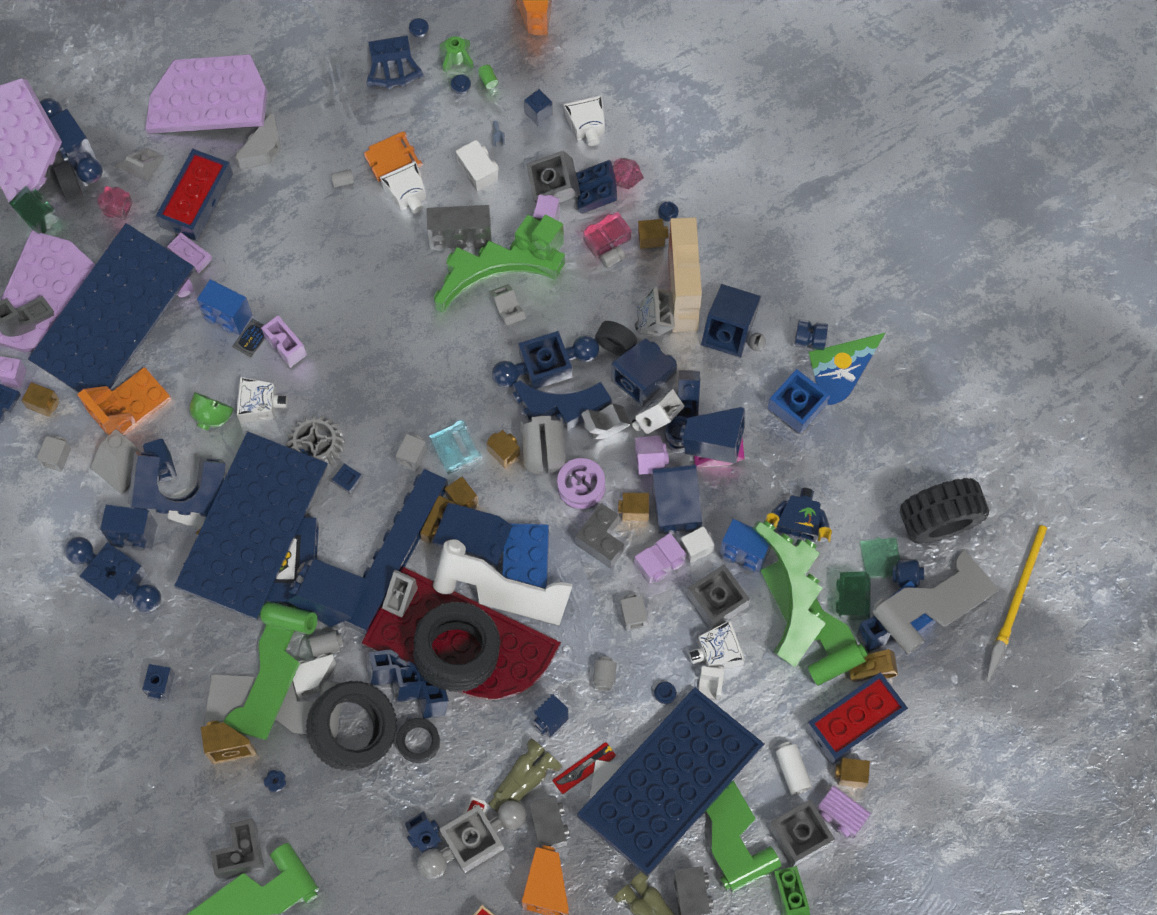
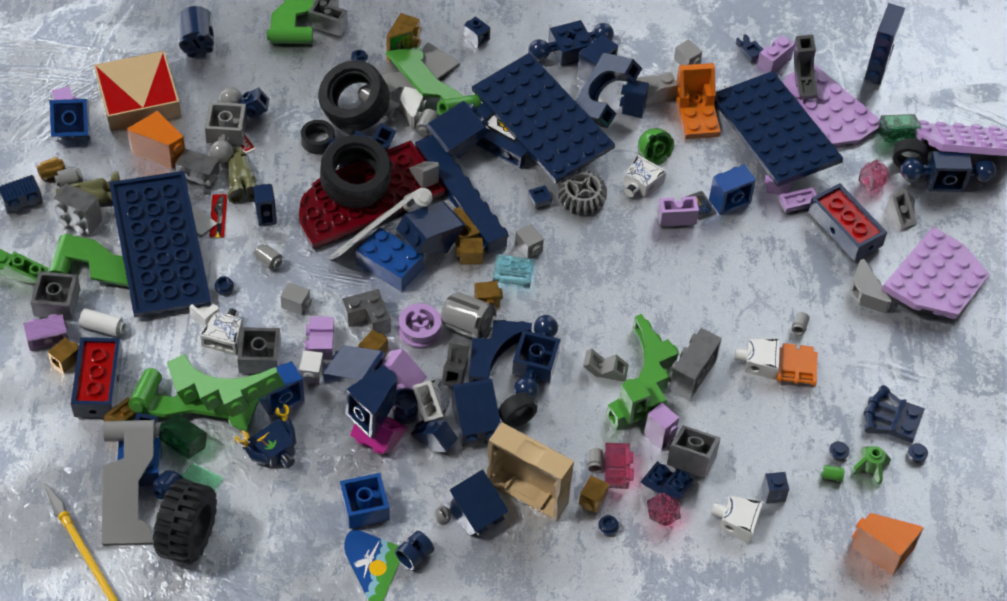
camera: 120 degrees right, 15 degrees down
pearl gold brick [21,382,59,417] -> none
white brick [455,139,499,191] -> none
sand blue hand [493,120,505,146] -> none

